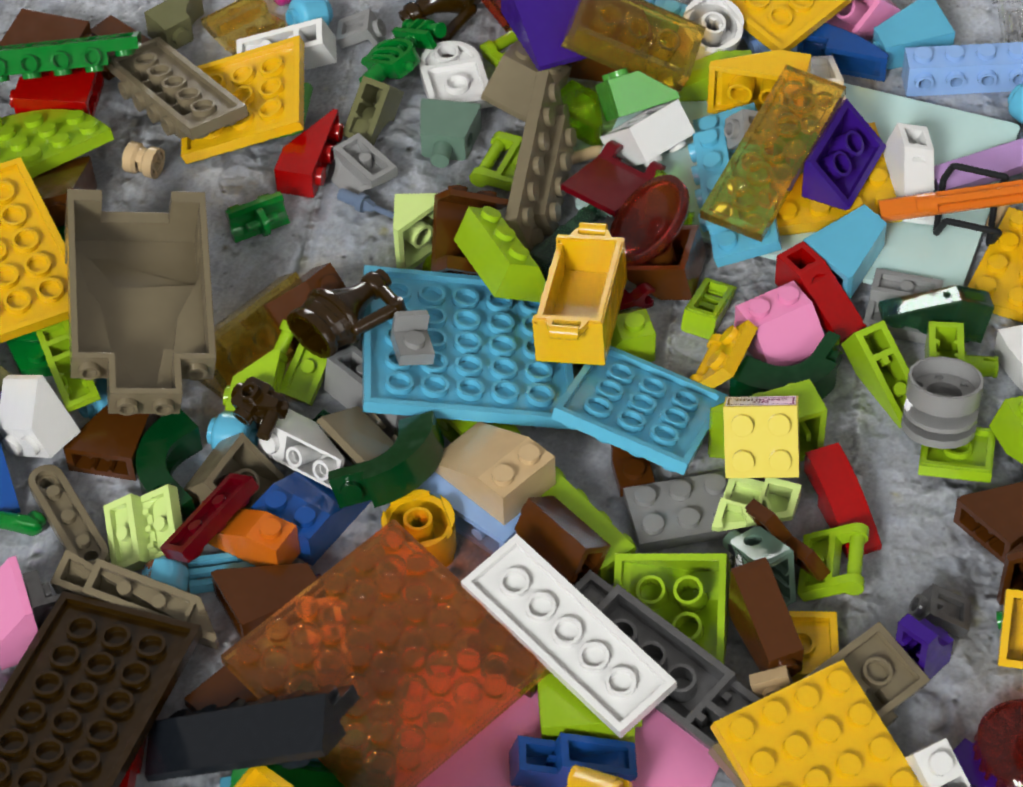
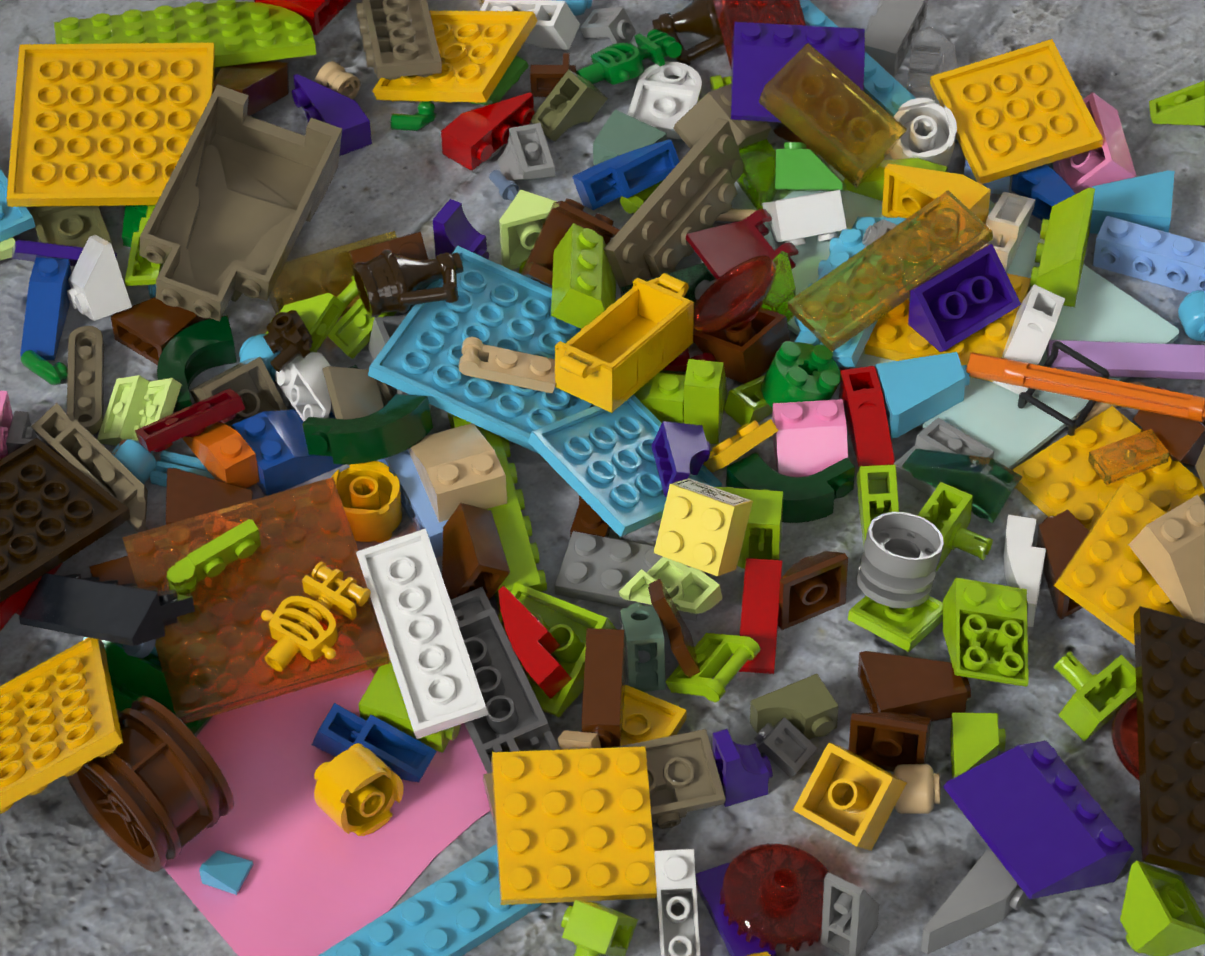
camera: 25 degrees right, 0 degrees up
green hips [225,191,290,243] -> none
light grey bracket [390,310,435,366] -> none
none -> lime hinge [166,519,261,596]
none -> yellow torso [261,561,371,672]
none -> dark purple slope [292,74,372,156]
none -> green arm [391,101,437,131]
none -> dark purple arch [433,199,489,260]
none -> tan plate [458,337,556,394]
none -> red slope [498,585,572,699]
none -> reddish brown bracket [530,53,576,97]
none -> blue slope [572,140,680,210]
none -> dark purple arch [651,421,711,497]
none -> lime slope [684,359,727,444]
none -> olive arch [750,674,838,740]
none -> green brick [761,341,841,408]
none -> reddish brown slope [778,551,848,630]
none -> lime slope [1030,187,1095,307]

